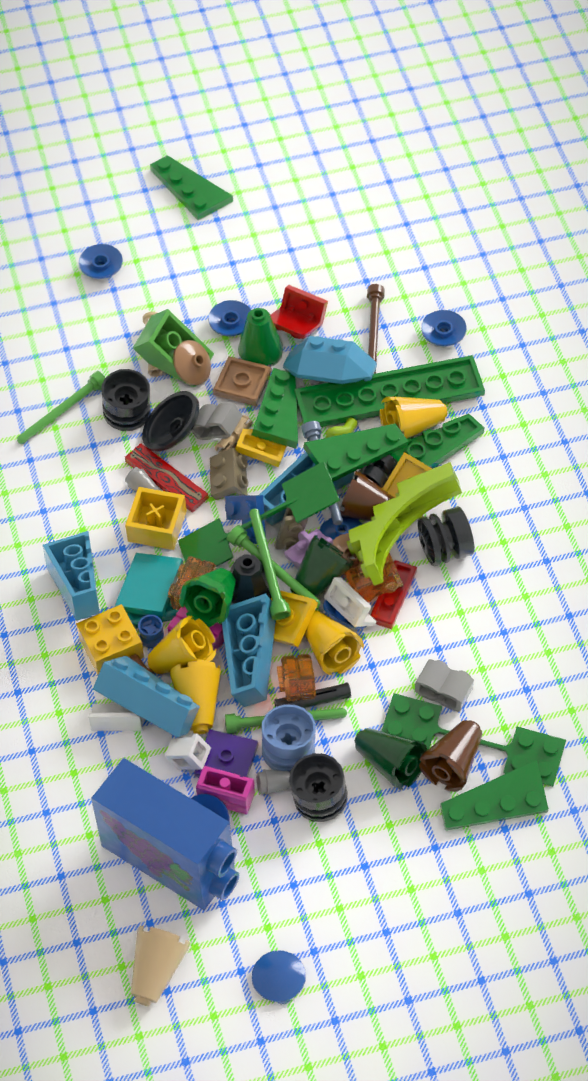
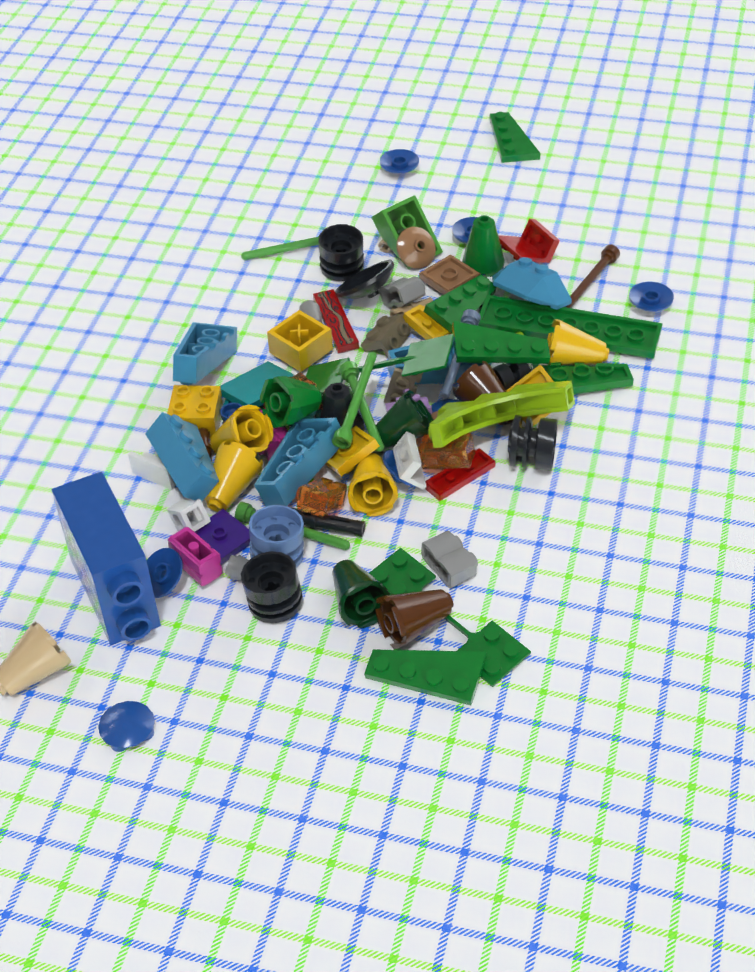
camera: 30 degrees right, 10 degrees down
blue plate [225,495,266,544] -> none

